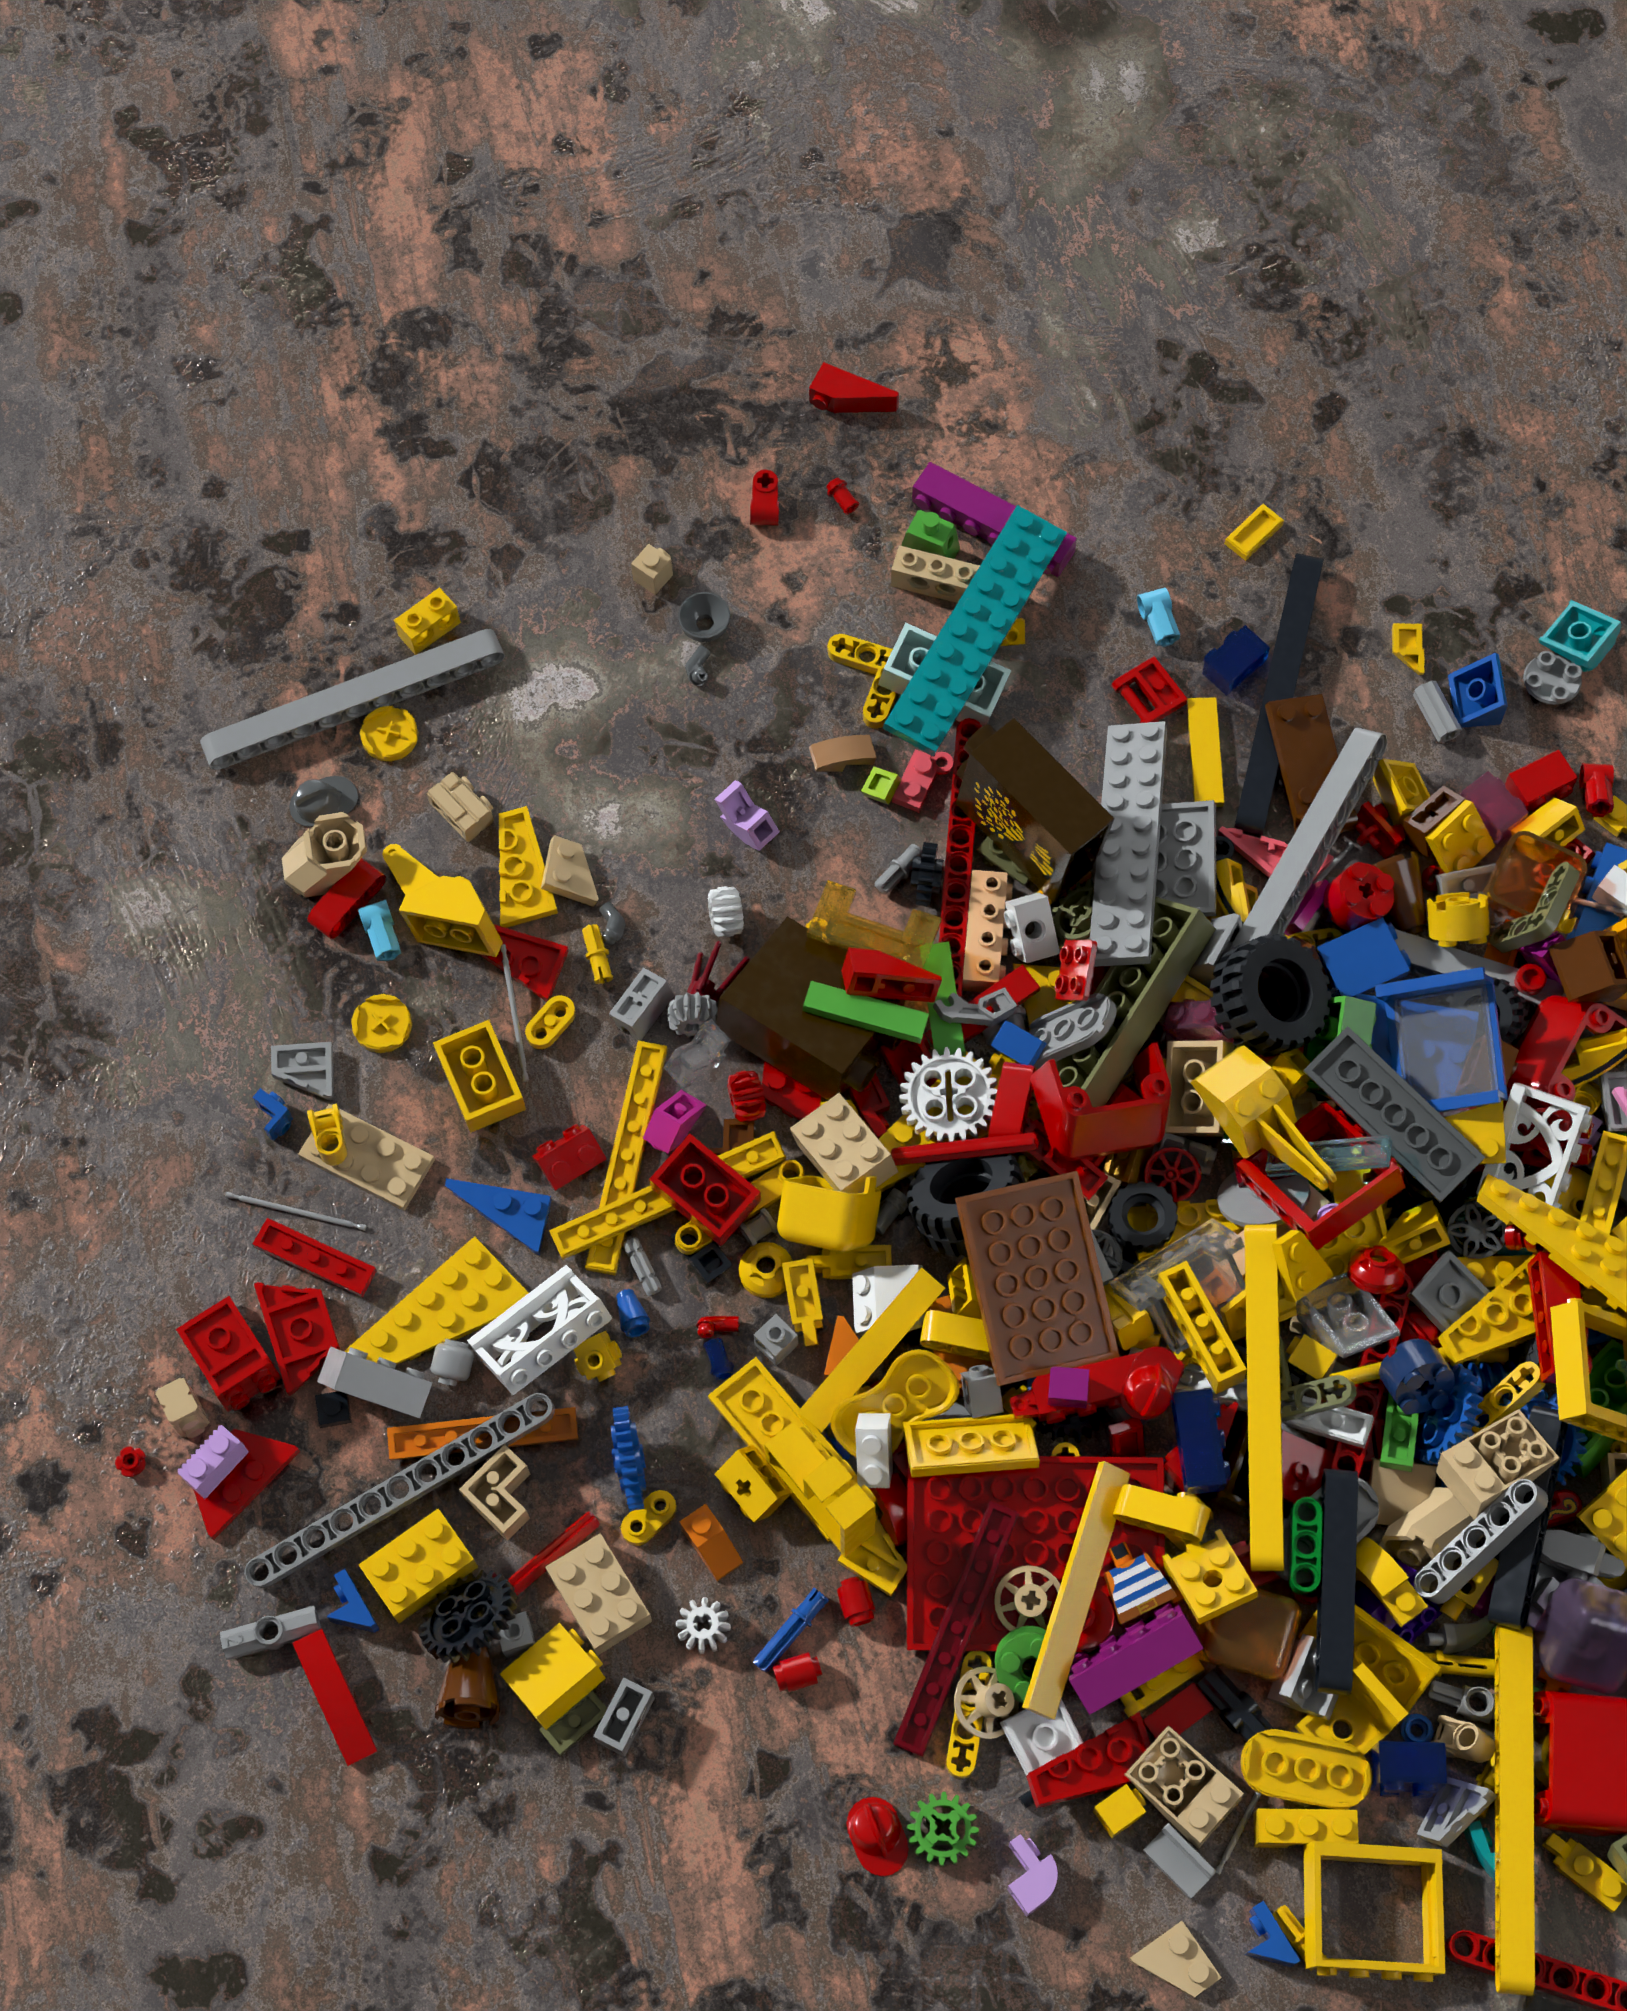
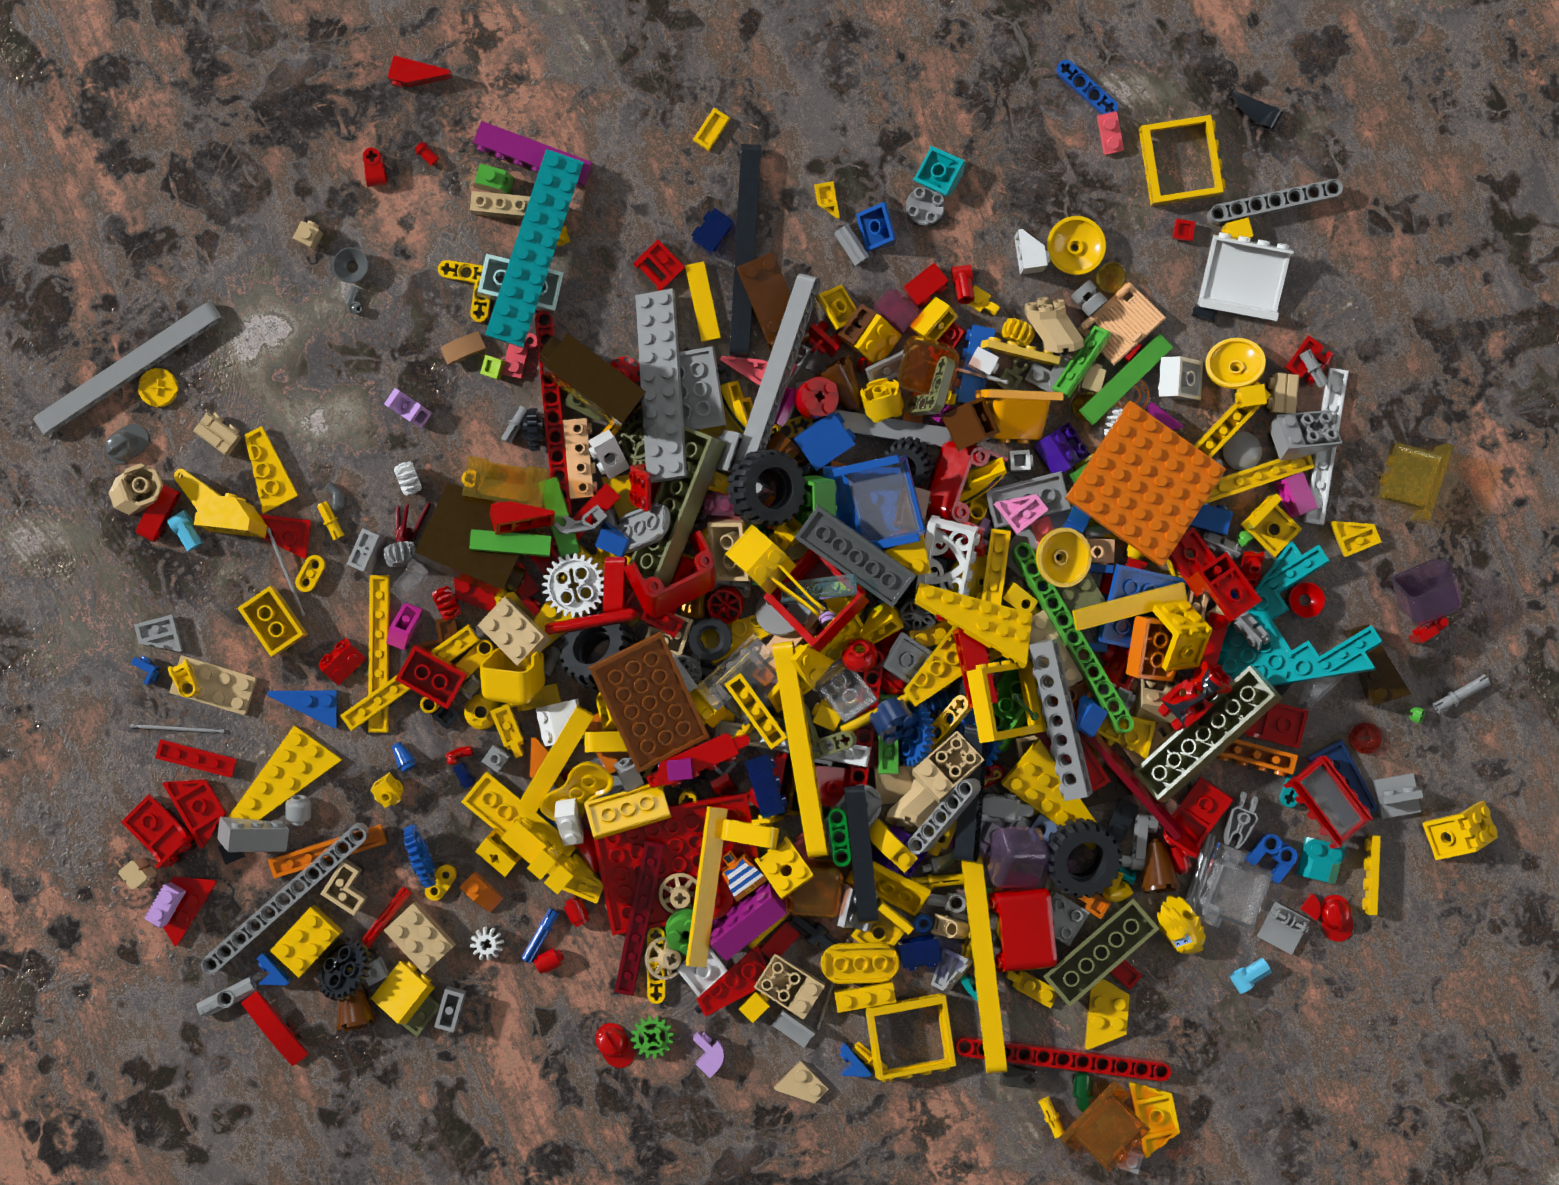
camera: 15 degrees left, 20 degrees up
red plate [115,1446,146,1477] -> none
yellow tile [351,994,412,1053] -> none
yellow brick [394,587,461,655] -> none
white fence [467,1265,612,1395] -> none
tan wing [541,835,598,907] -> none
light grey axle [623,1237,662,1296] -> none
red piece [1120,1346,1181,1420] -> none
medium azure piece [1137,587,1180,647] -> none
red tile [1514,964,1547,996] -> none

